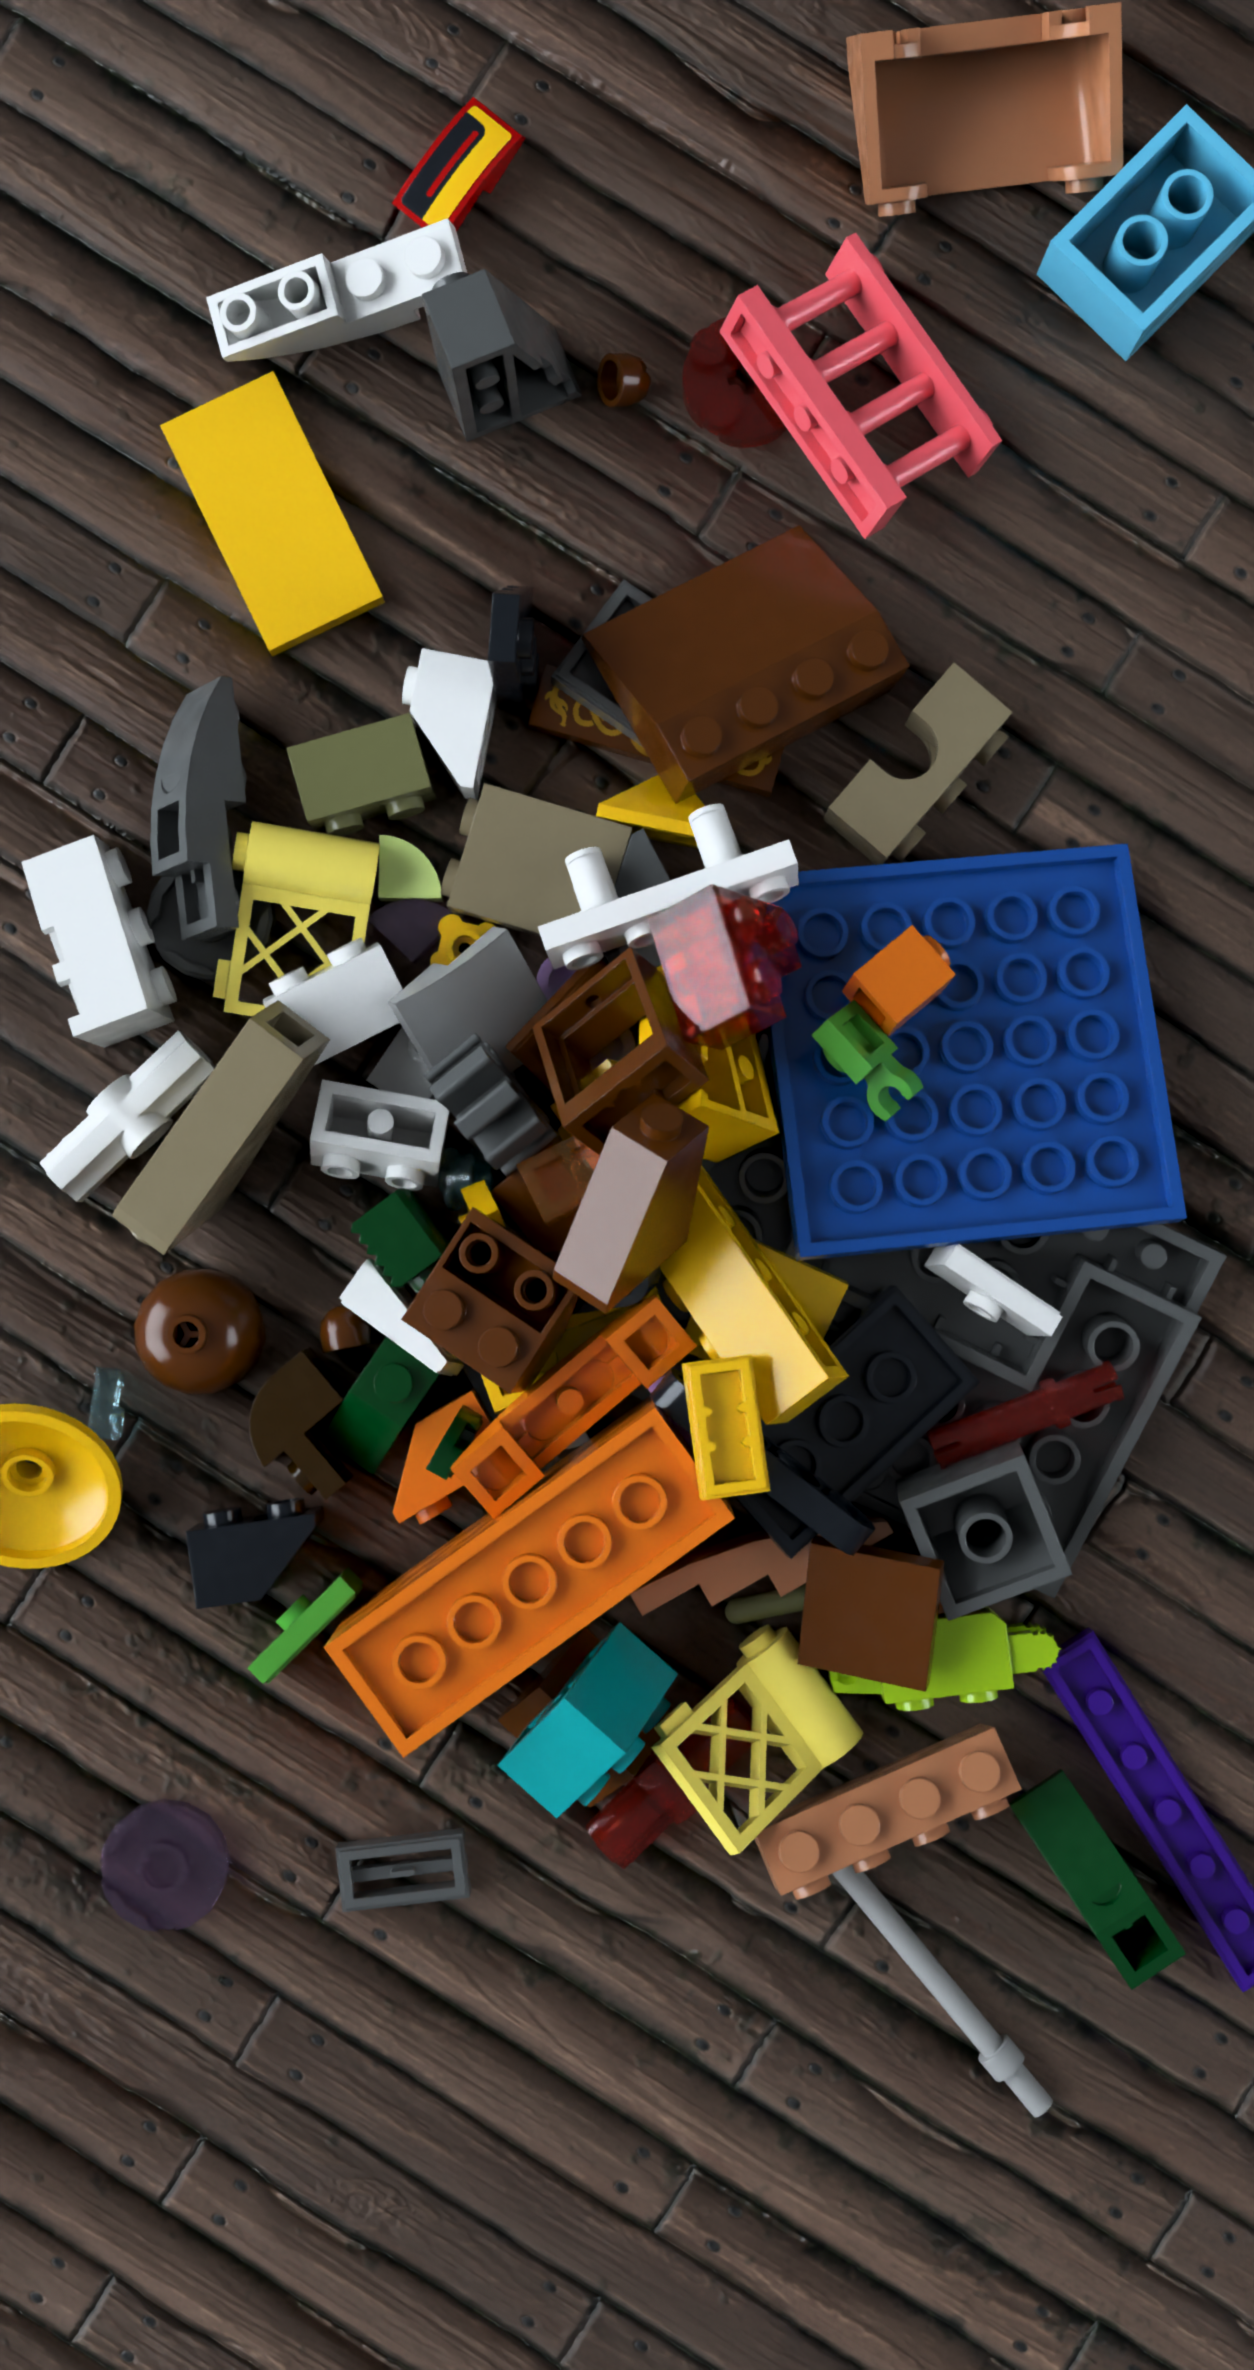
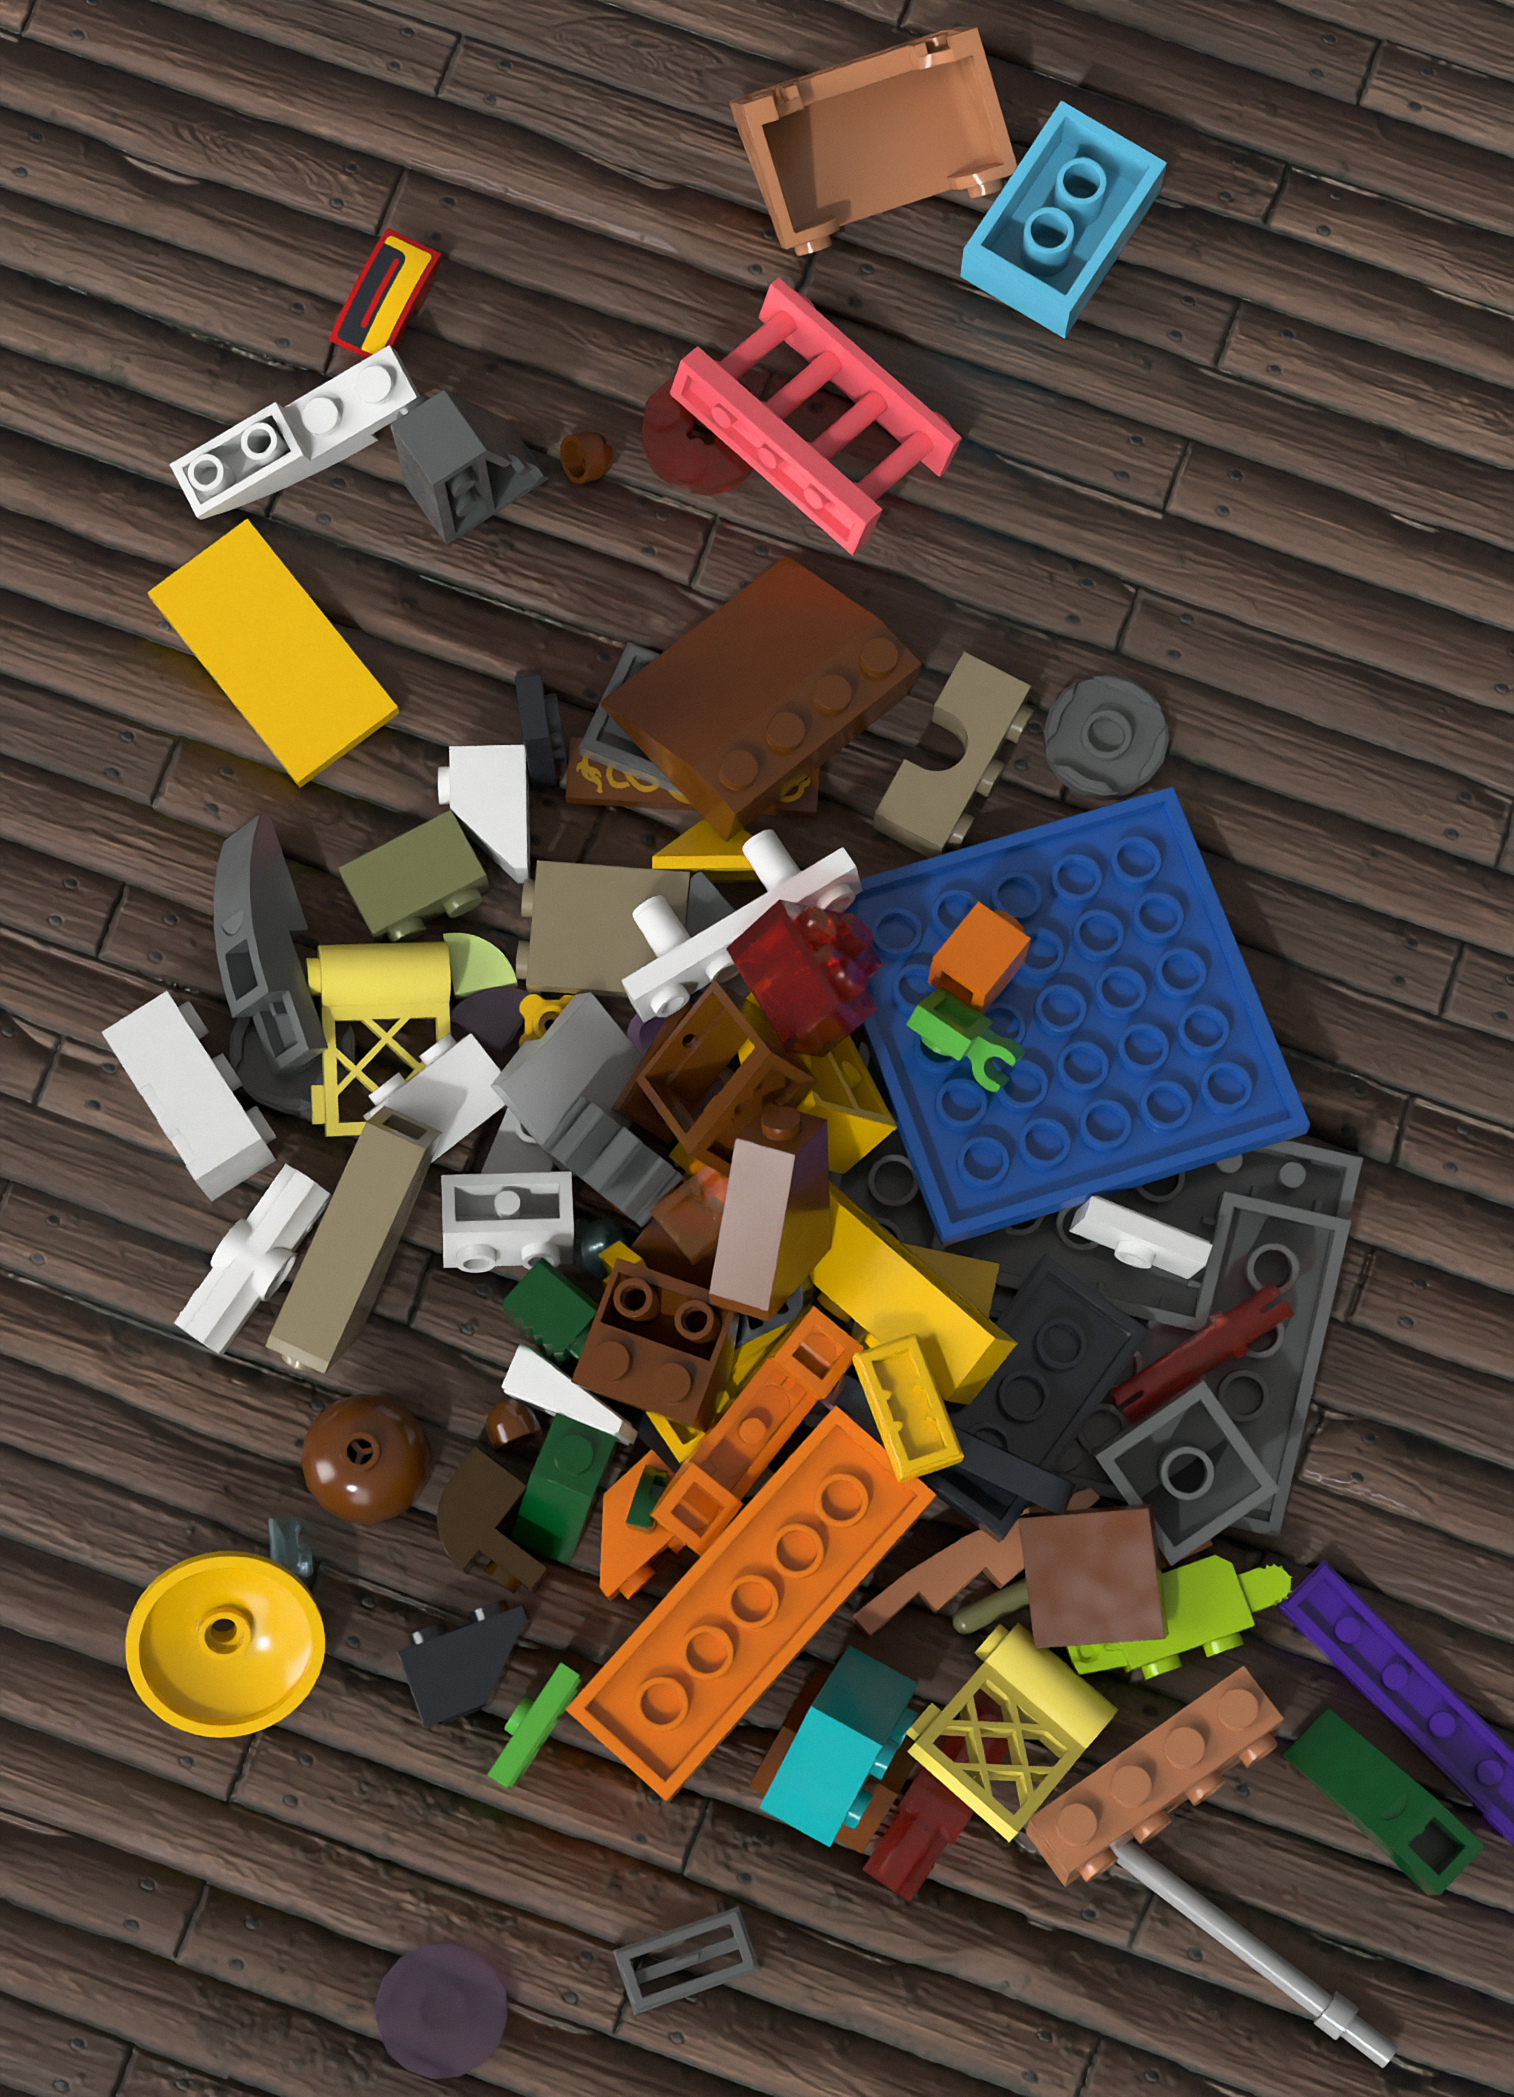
camera: 15 degrees left, 10 degrees down
none -> dark grey tile [1042,674,1169,801]

